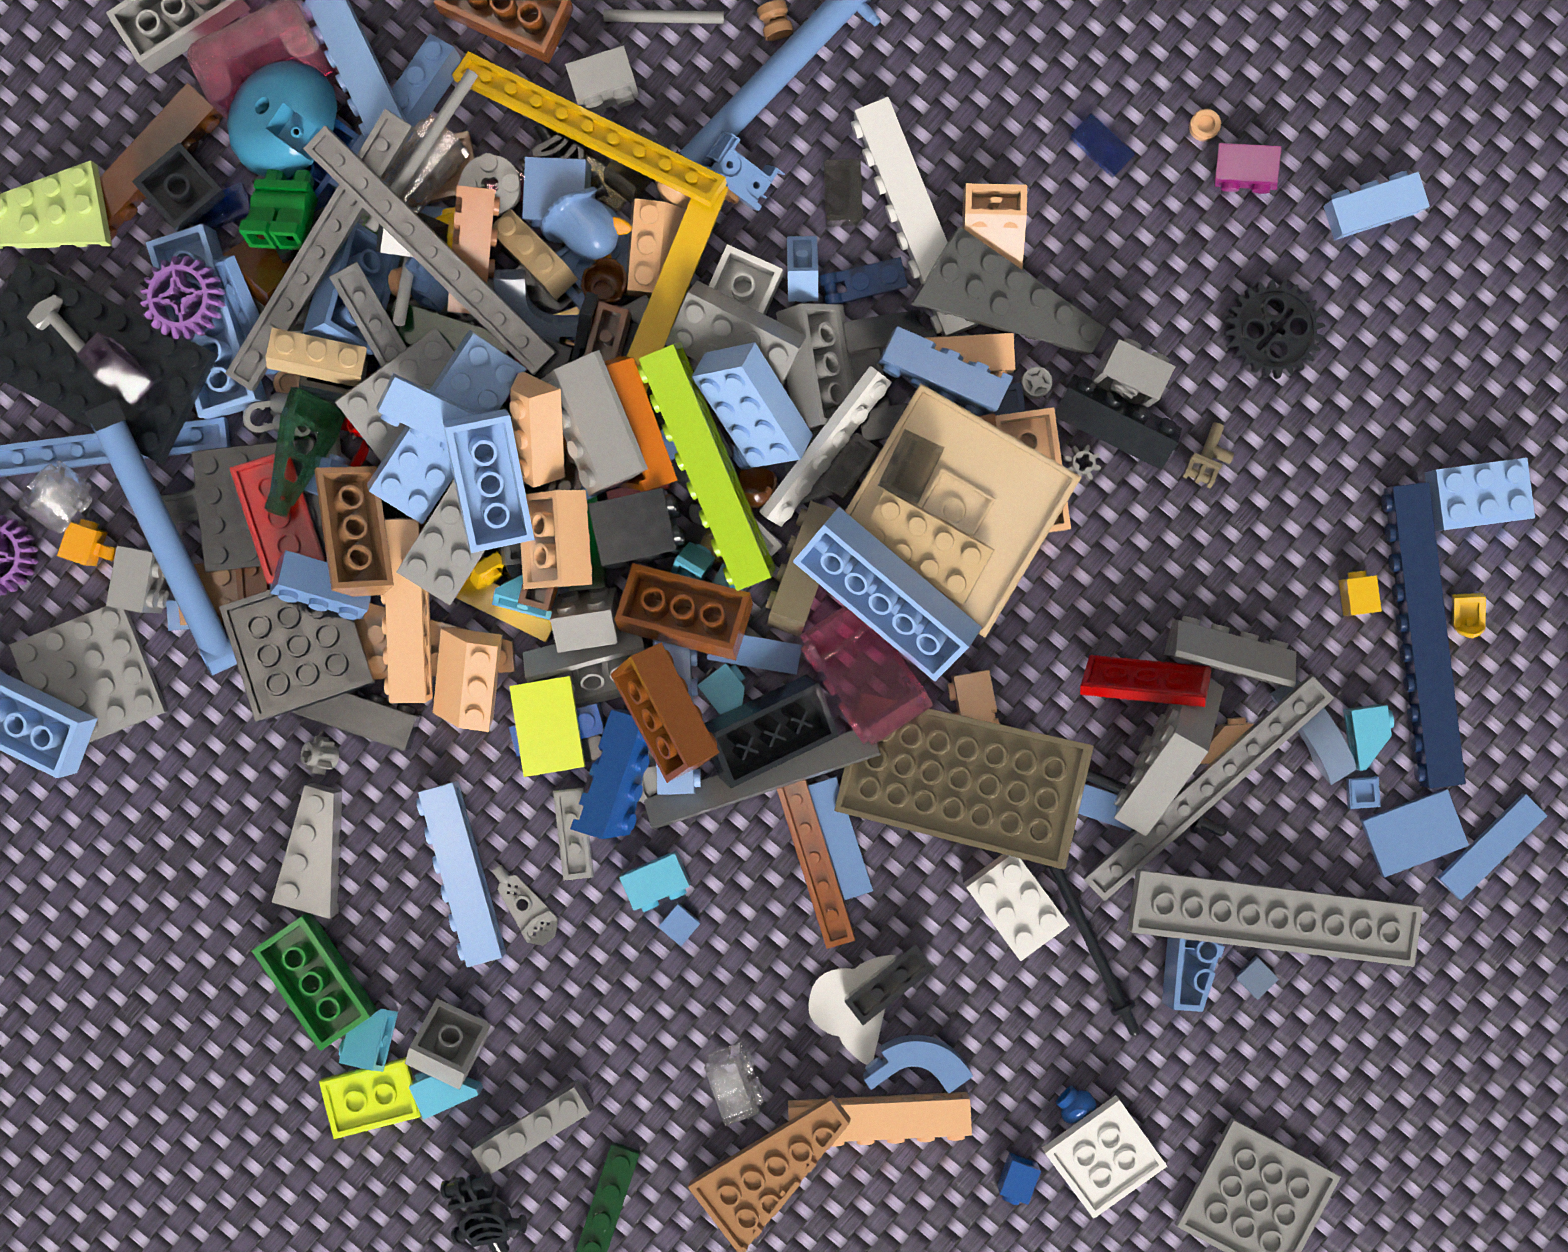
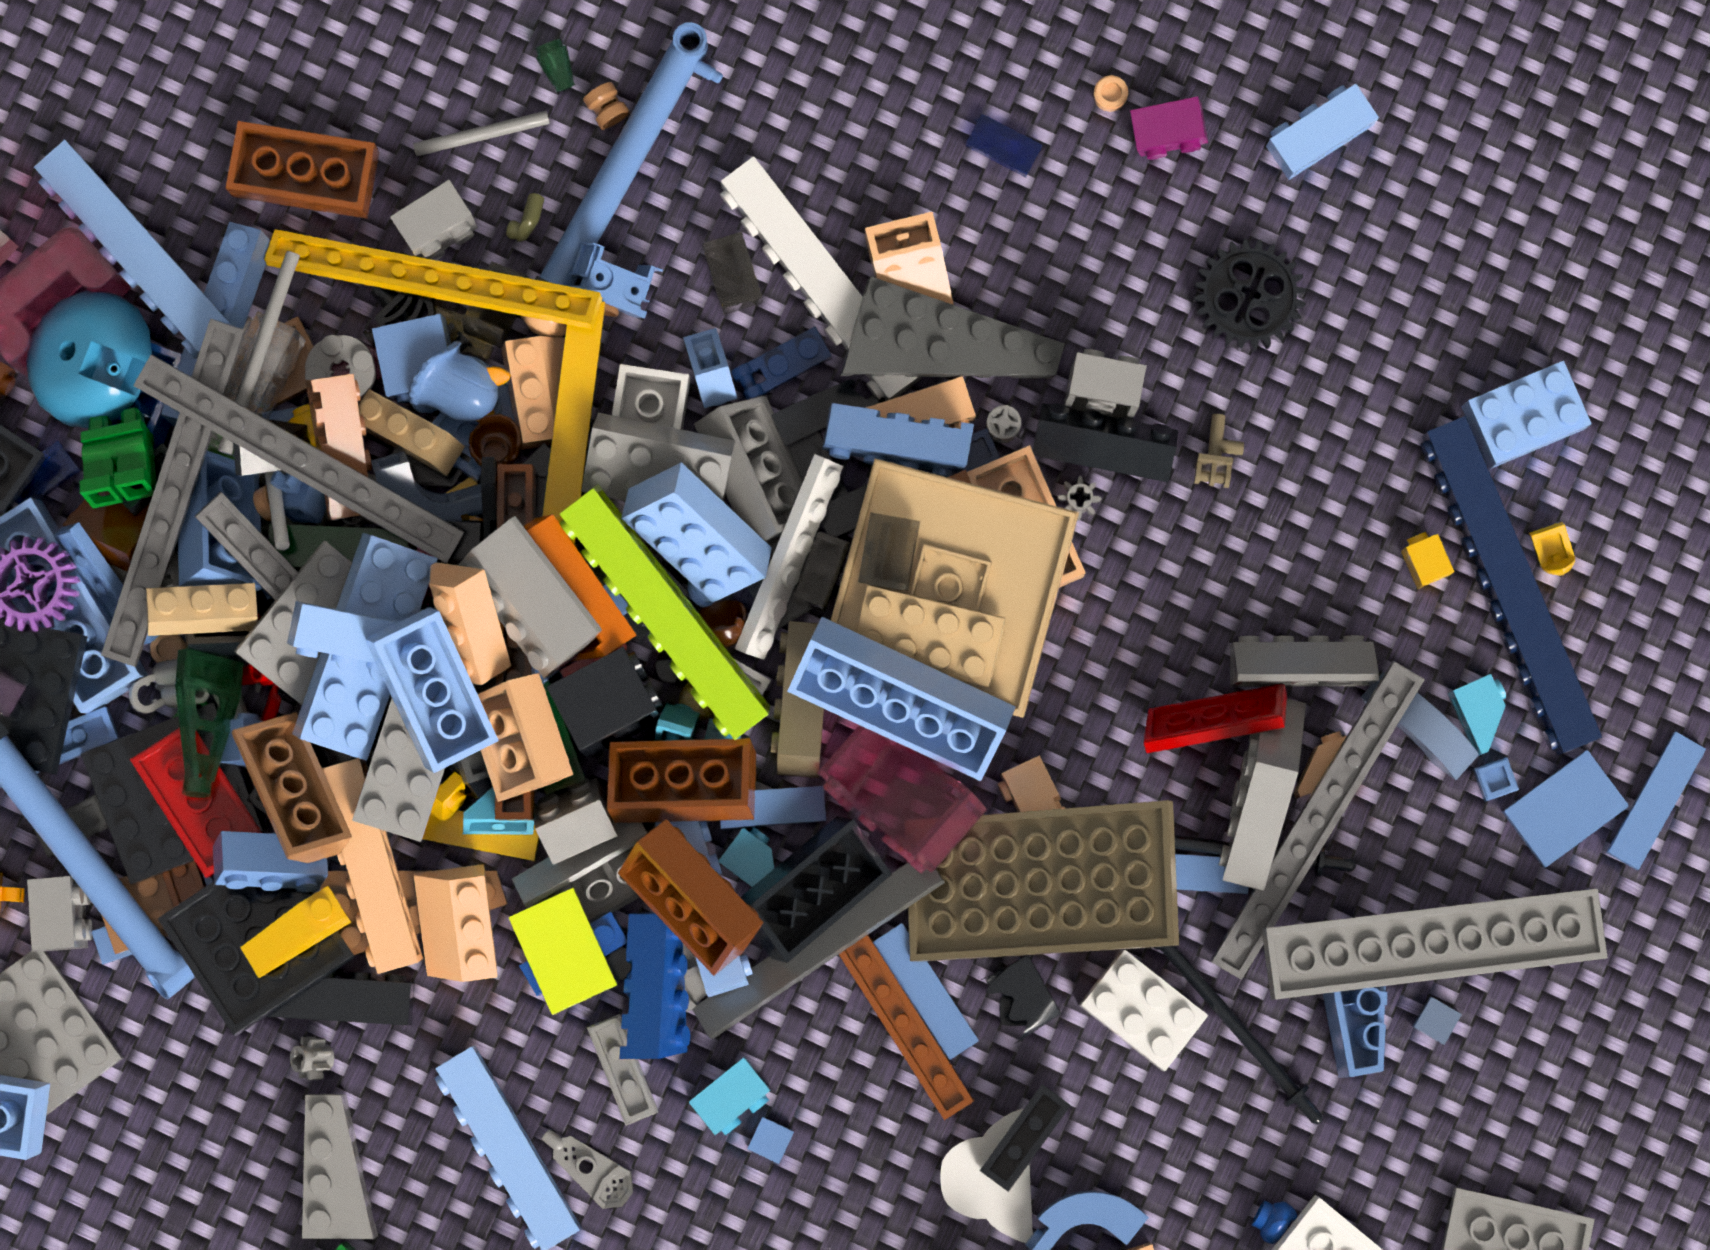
camera: 20 degrees left, 5 degrees down
none -> yellow slope [240,886,351,978]
none -> olive arm [506,193,545,242]
none -> black piece [980,955,1061,1044]

